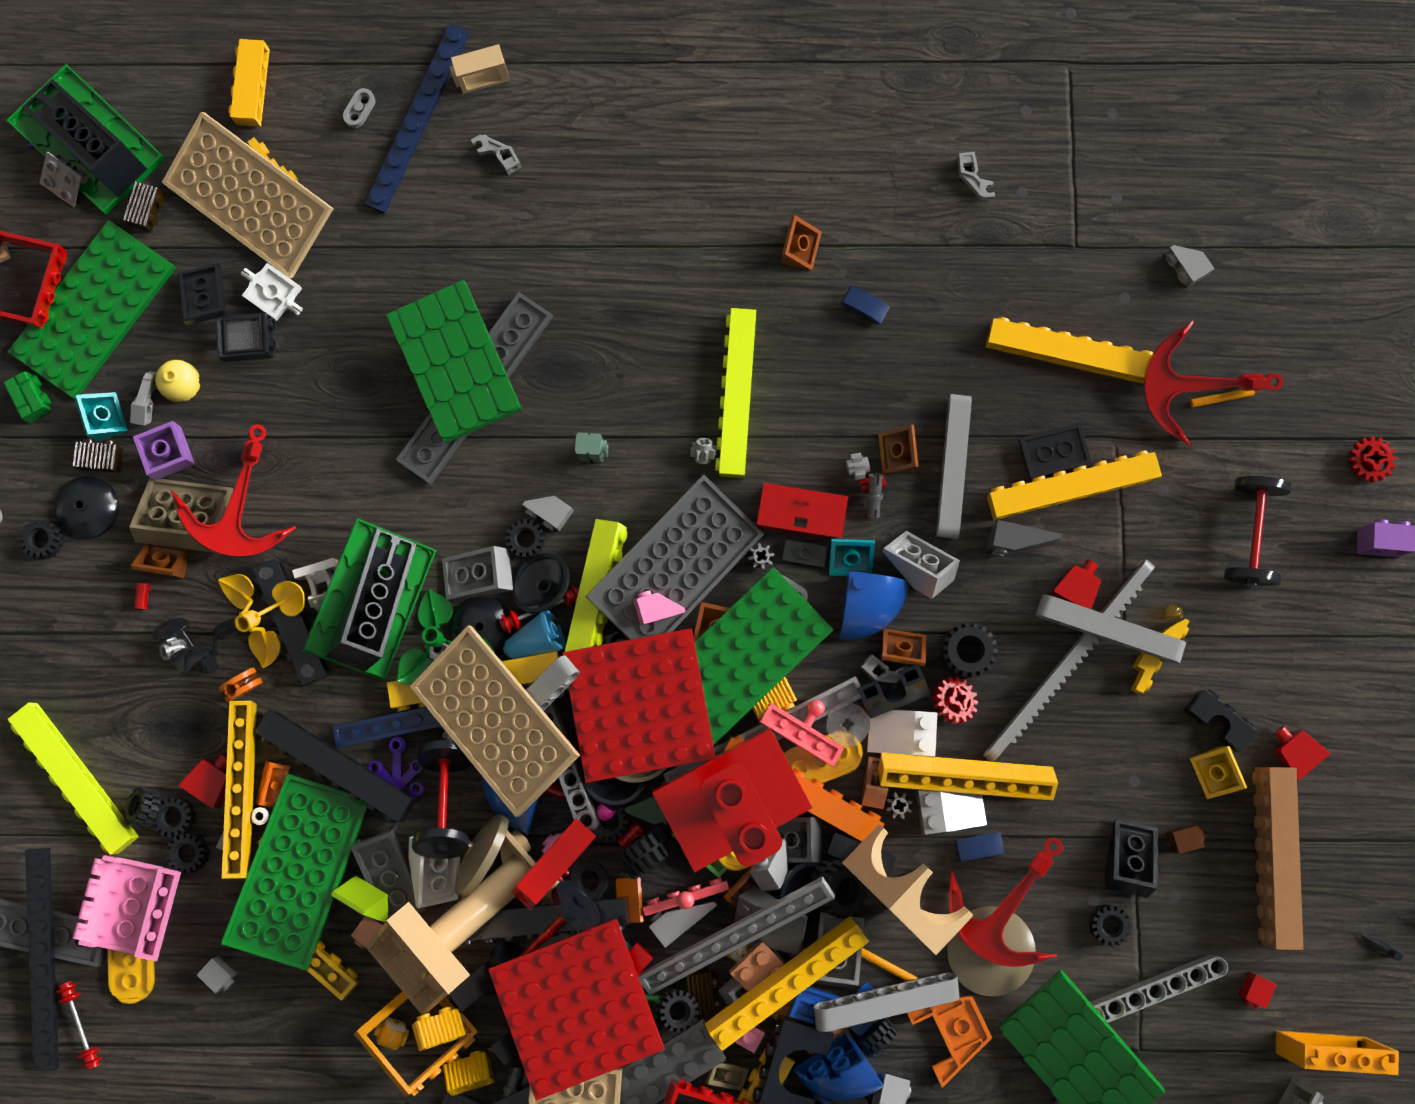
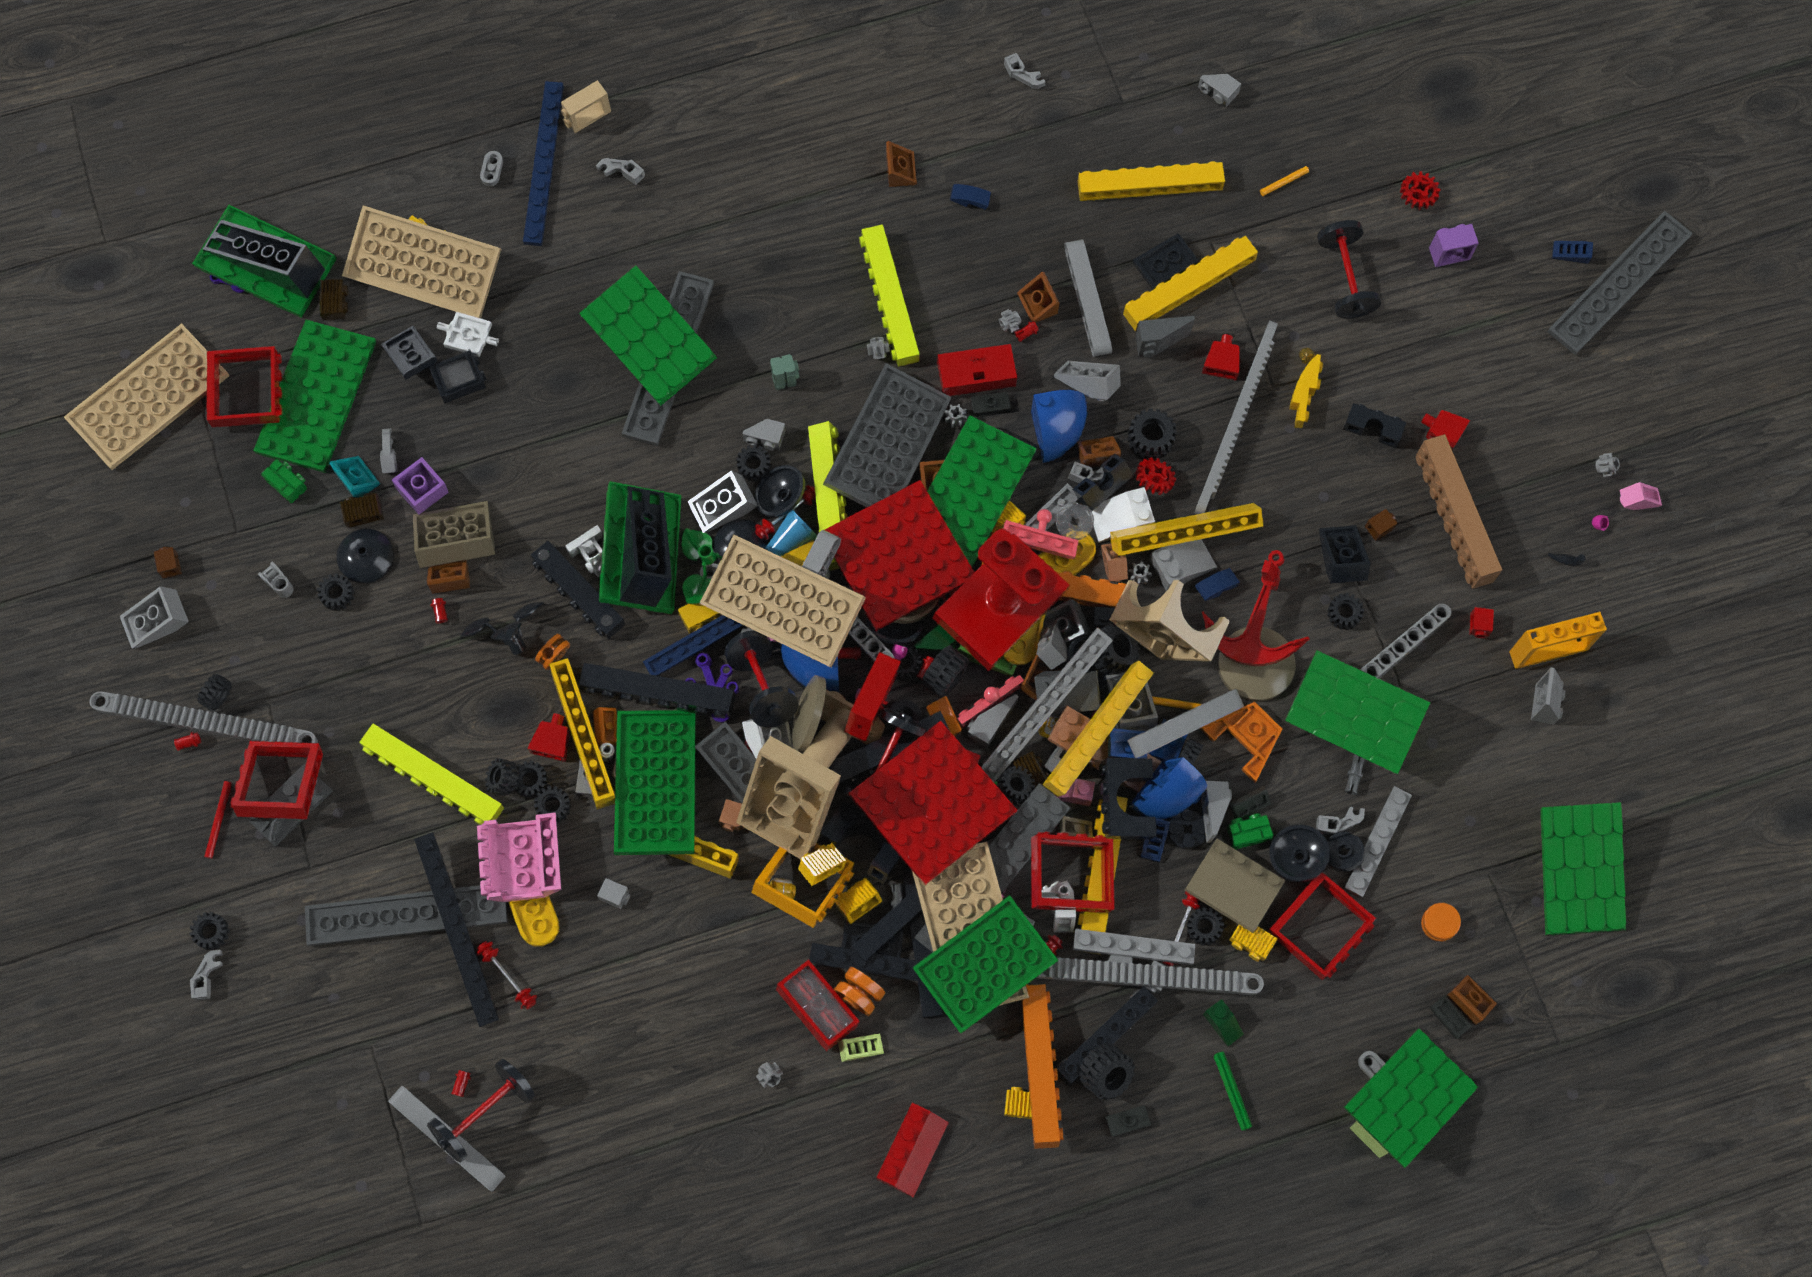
camera: 25 degrees left, 10 degrees down
light grey hinge [40,152,89,207] -> none
light yellow cylinder [155,360,200,402] -> none
light grey gear [159,636,187,662] -> none
red piece [170,424,296,557] -> none
yellow plant [218,574,305,668] -> none
yellow brick [229,39,270,127] -> none
lime slope [331,876,388,922] -> none
bright pink slope [633,591,685,625] -> none
teal slope [829,539,875,576] -> none
dark grey pin [866,474,883,518] -> none
light grey beam [1036,594,1186,664] -> none
red piece [1144,321,1283,446] -> none
yellow slope [1190,746,1247,799] -> none

